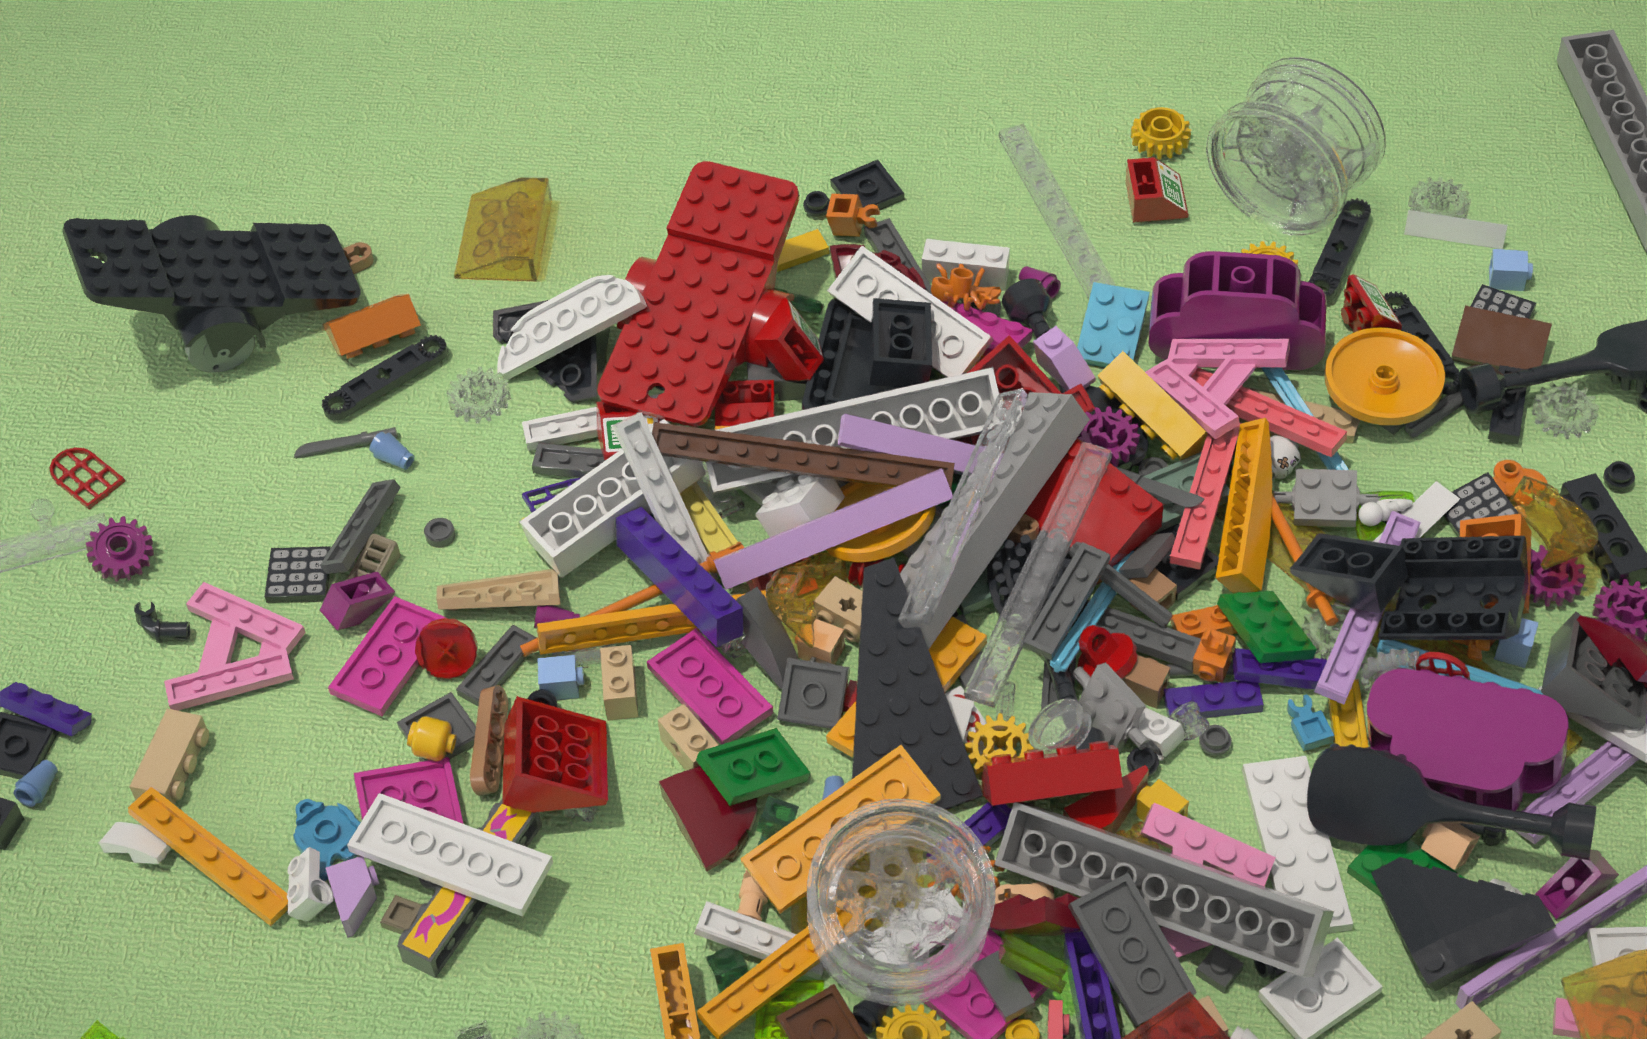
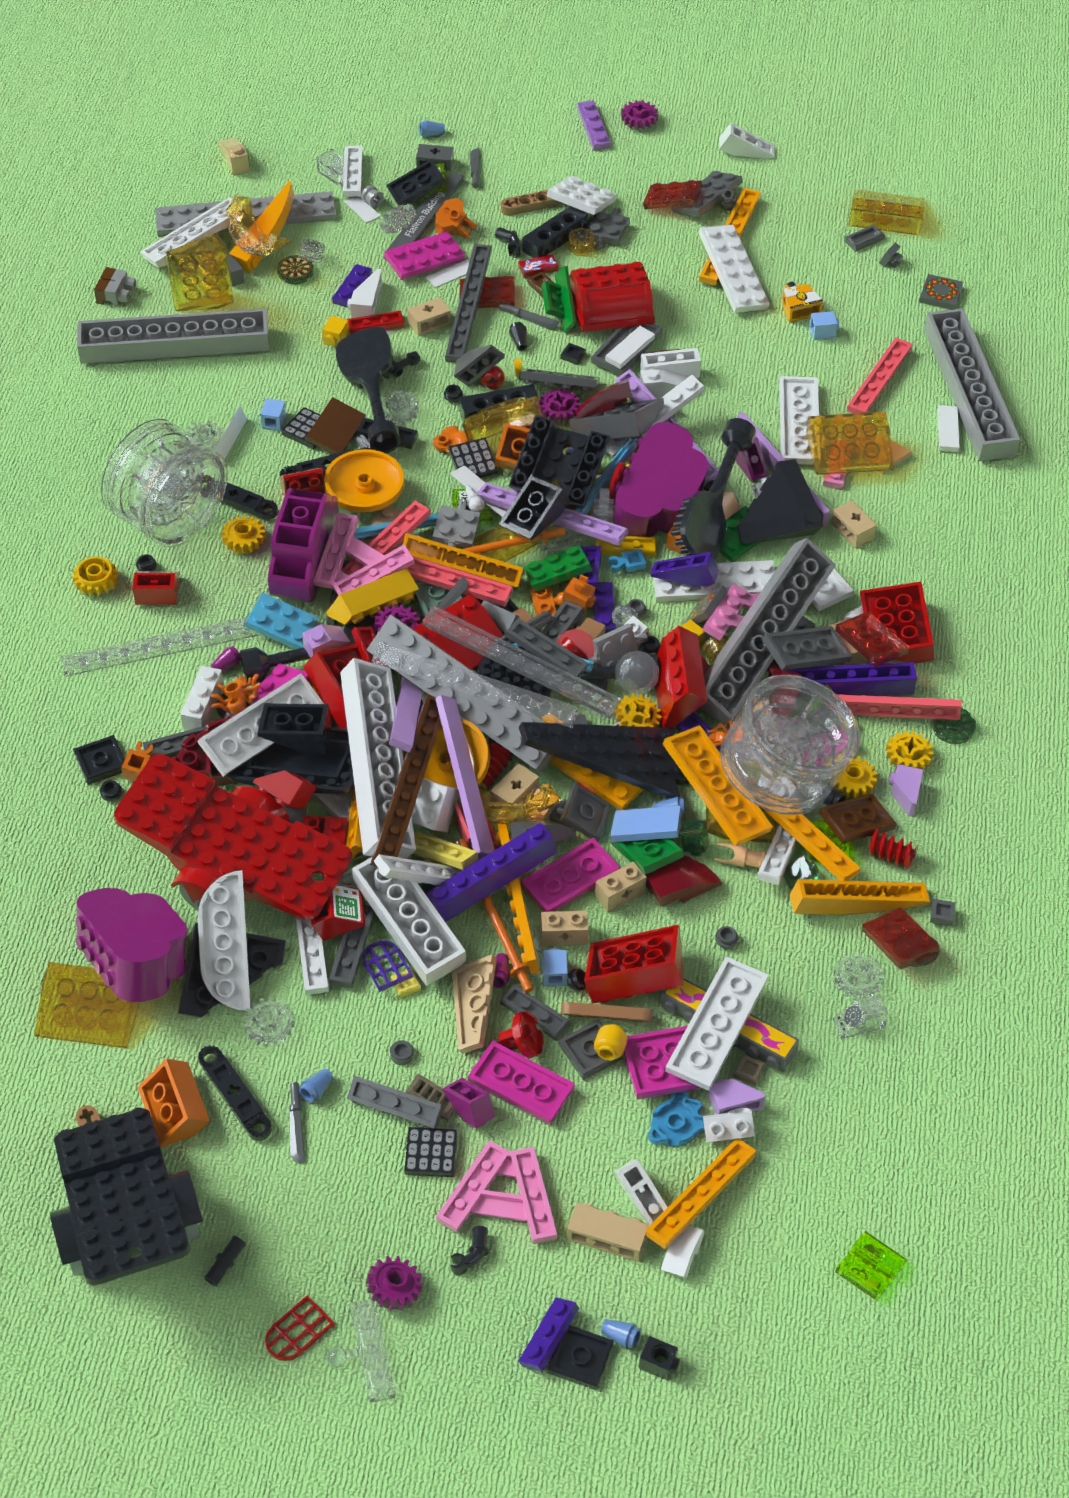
camera: 90 degrees left, 0 degrees up
none -> magenta brick [76,888,187,1002]
none -> black plate [136,554,157,571]
none -> black pin [204,1235,246,1287]
none -> light yellow plate [413,832,479,870]
none -> light blue tile [611,806,682,842]
none -> white slope [613,1159,668,1226]
none -> dark purple slope [650,552,719,587]
none -> dark grey tile [681,586,728,626]
none -> dark grey plate [715,926,738,948]

